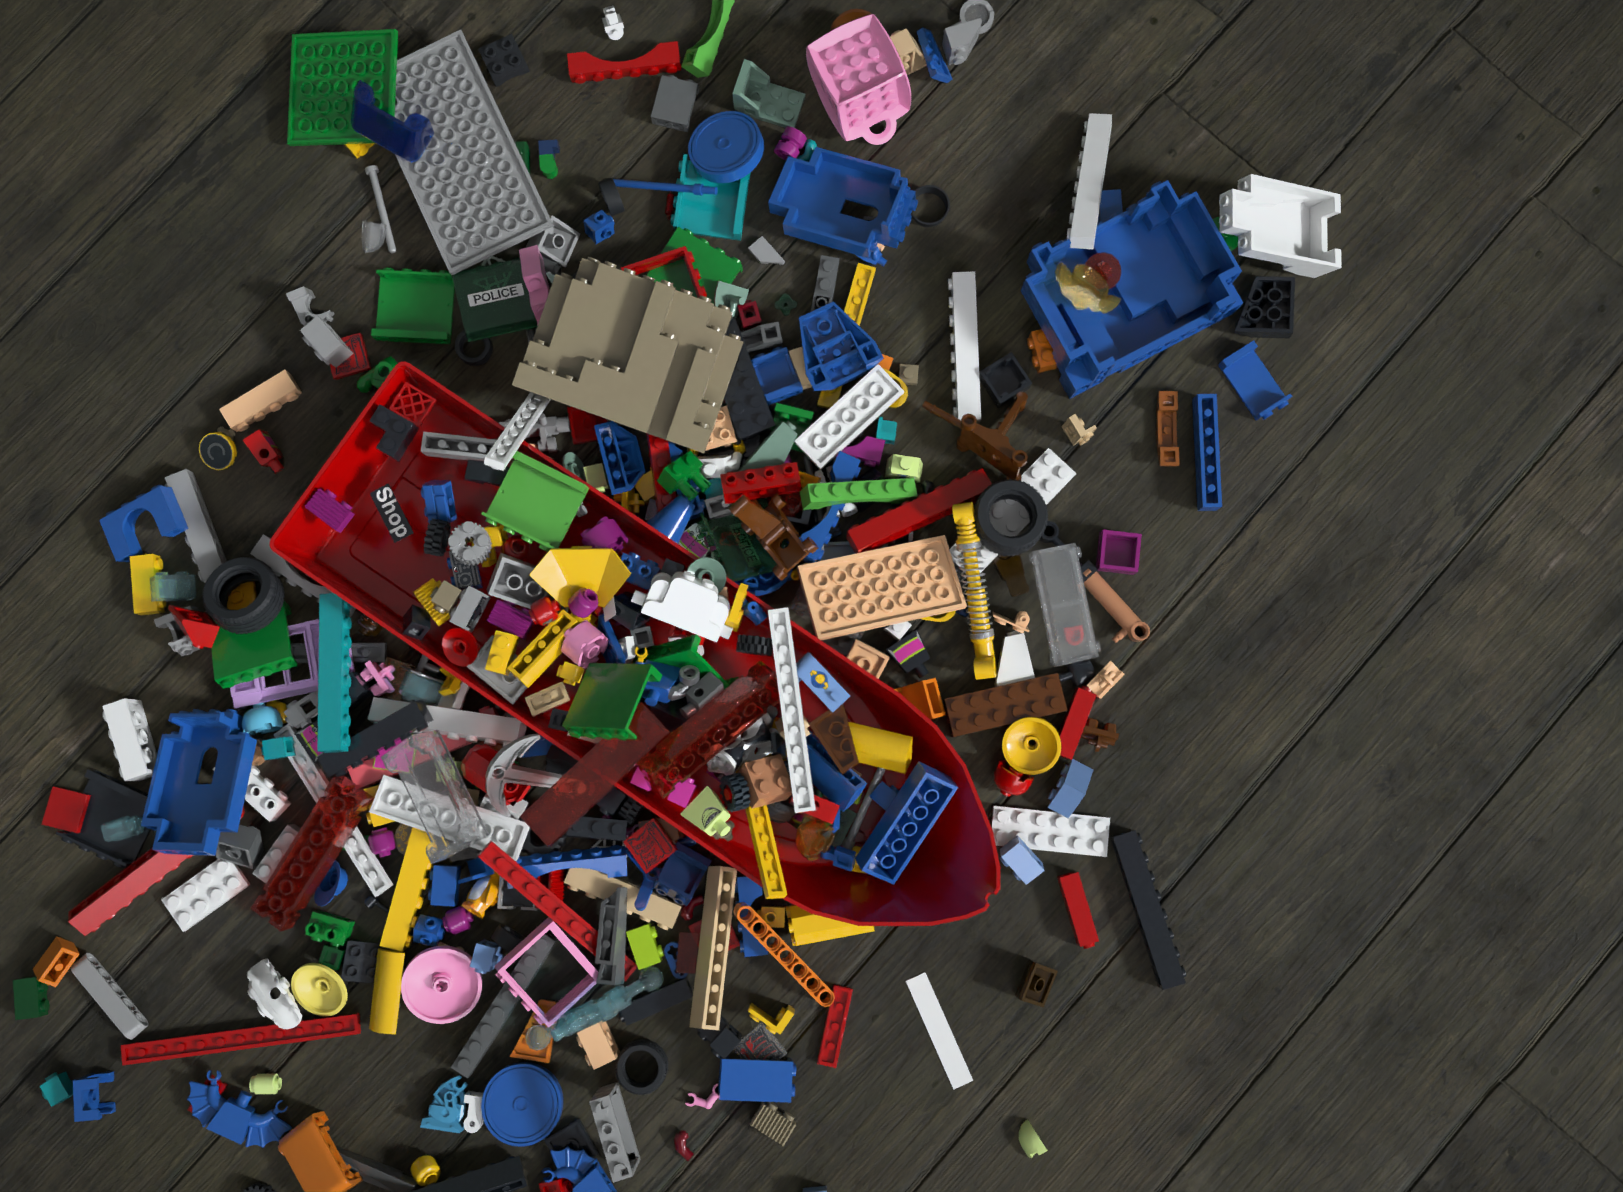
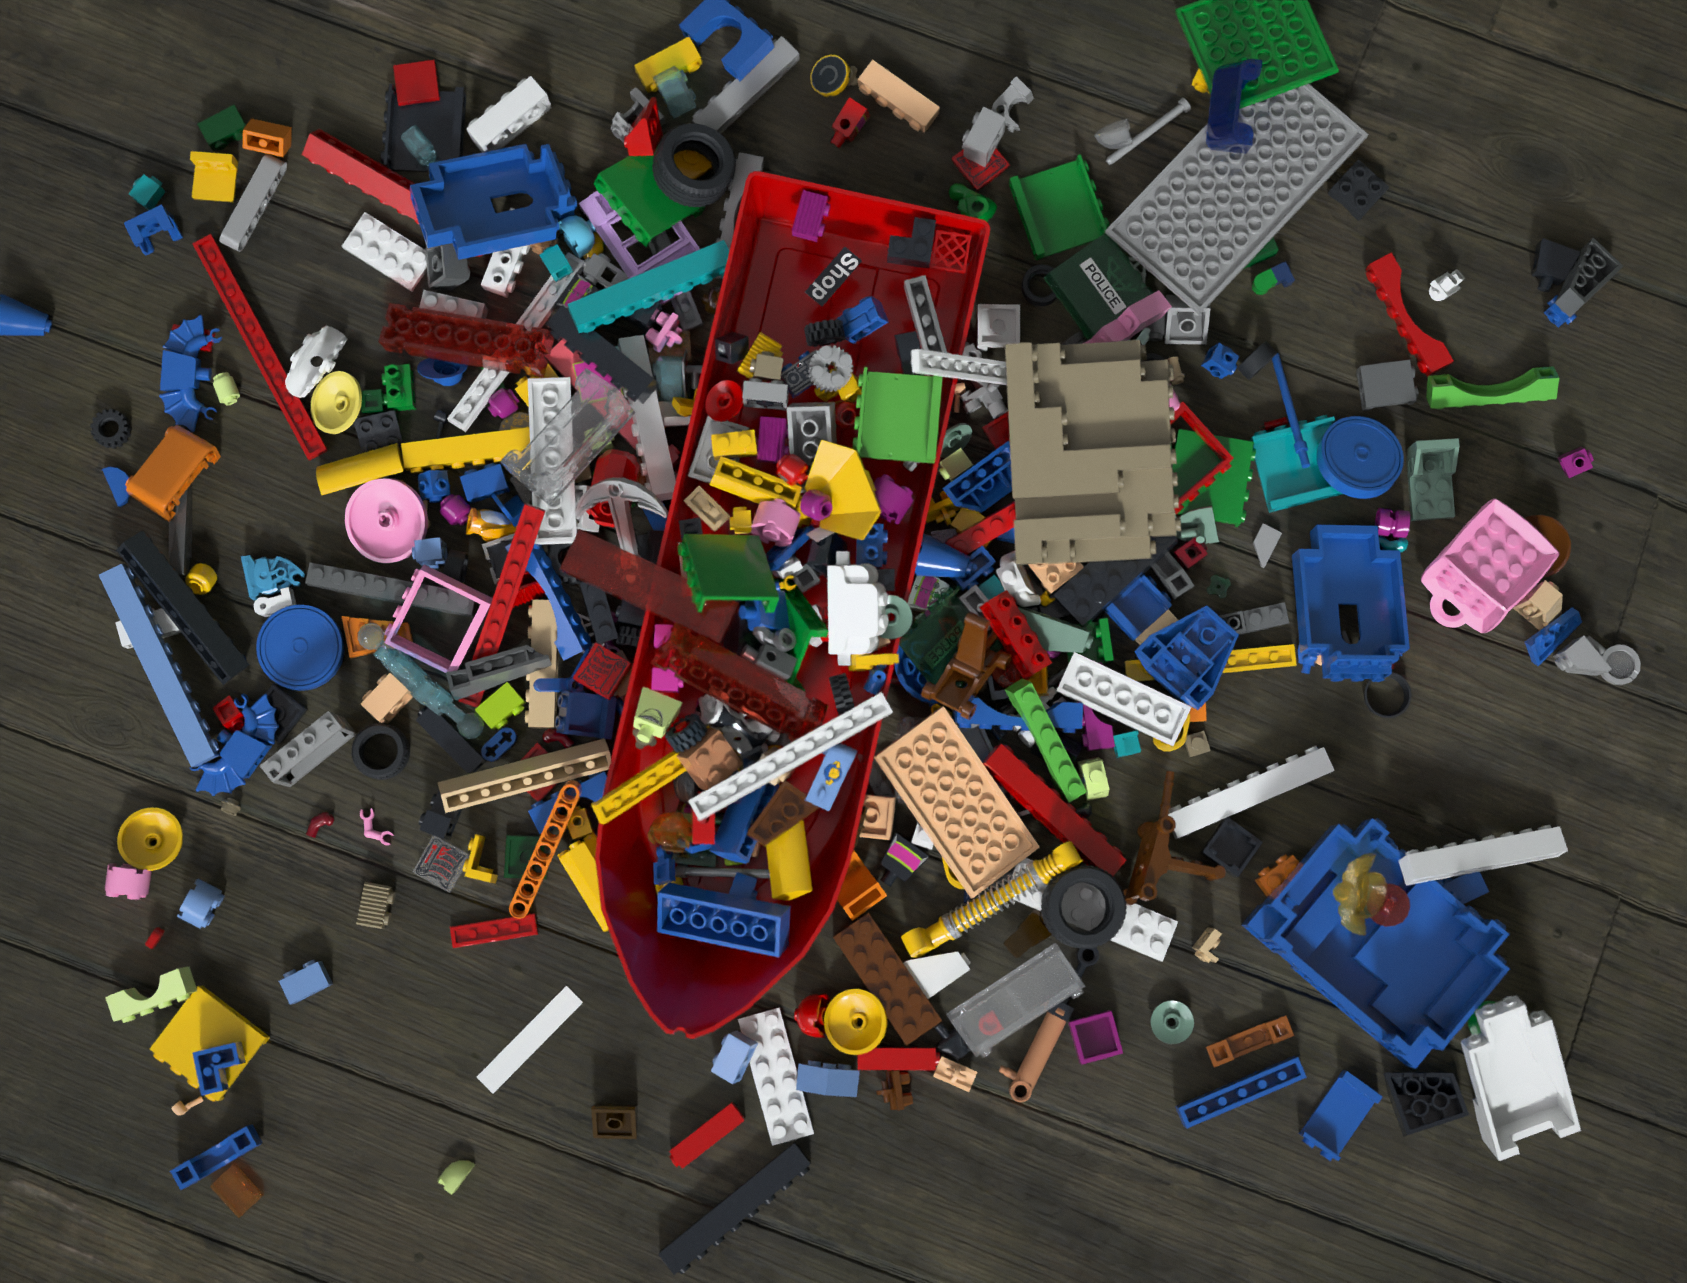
camera: 70 degrees right, 0 degrees up
green brick [657,451,711,501] -> none
clear red tile [676,932,699,974] -> none
blue panel [718,1056,796,1103] -> none
light nougat hinge [992,611,1030,633] -> none
none -> yellow bracket [190,151,238,202]
none -> dark green tile [504,835,549,880]
none -> white panel [977,304,1020,351]
none -> sand green dish [1151,1001,1194,1044]

